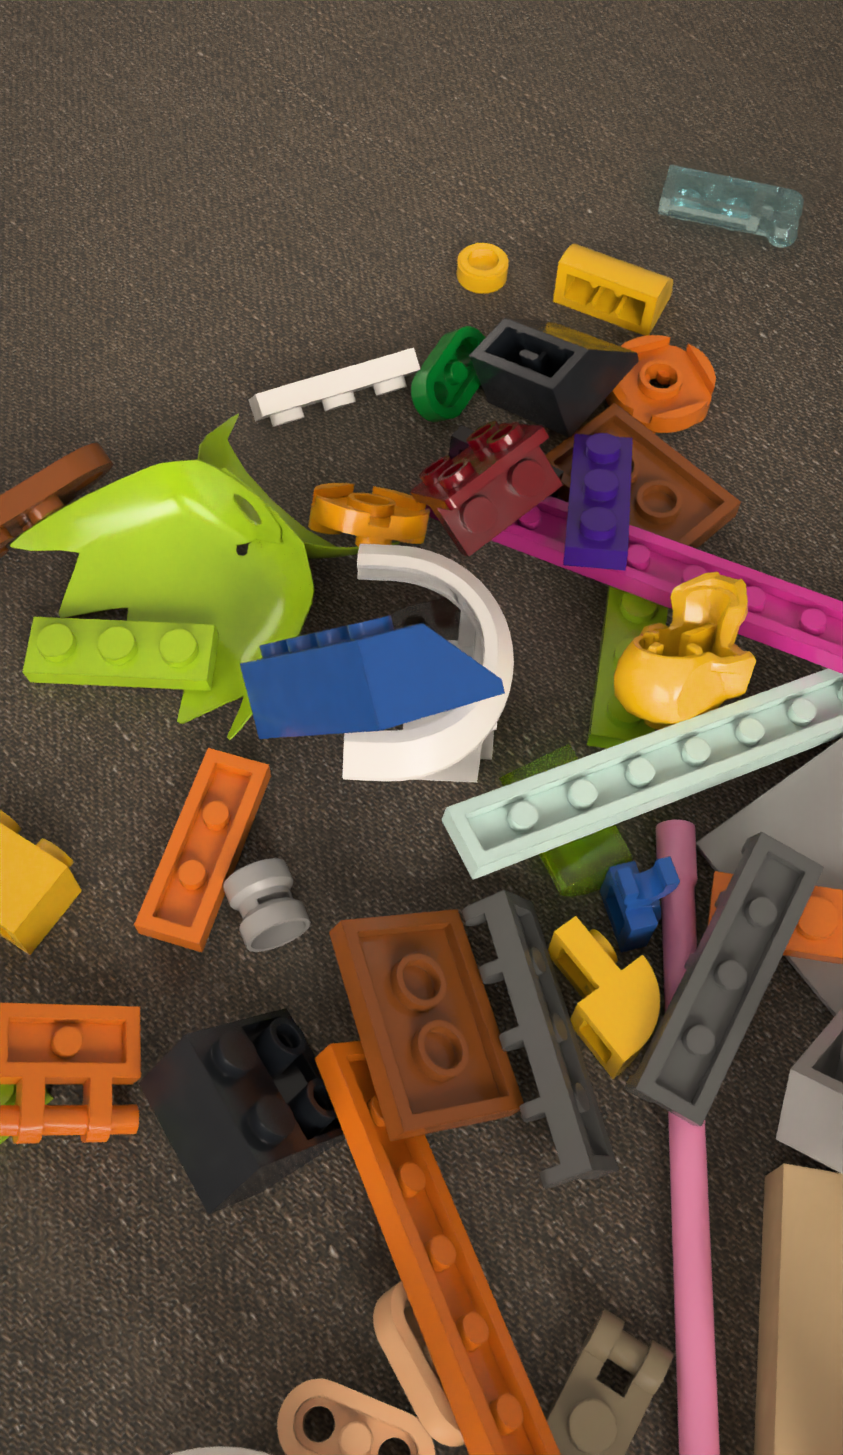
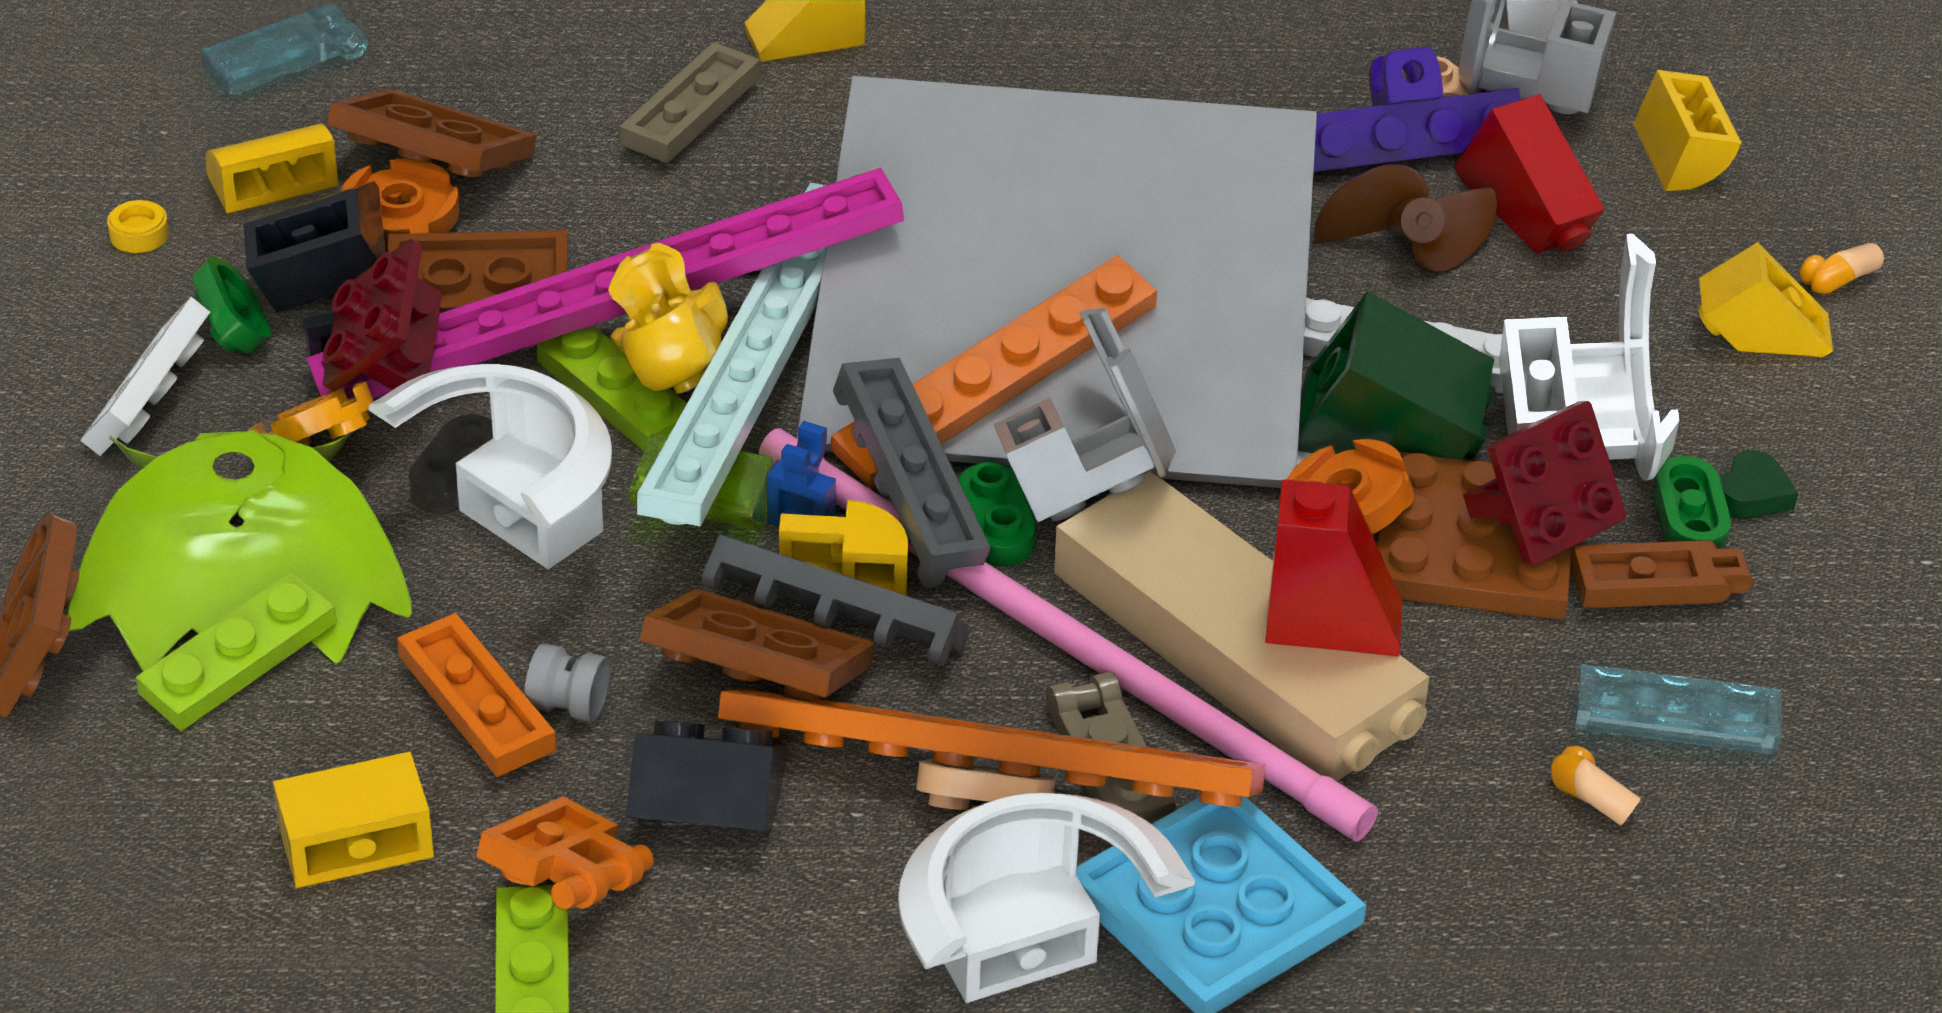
camera: 50 degrees left, 20 degrees down
blue slope [240,615,505,739] -> none
dark purple plate [563,433,633,570] -> none
none -> dark orange plate [327,88,537,177]
none -> green plate [958,462,1035,566]

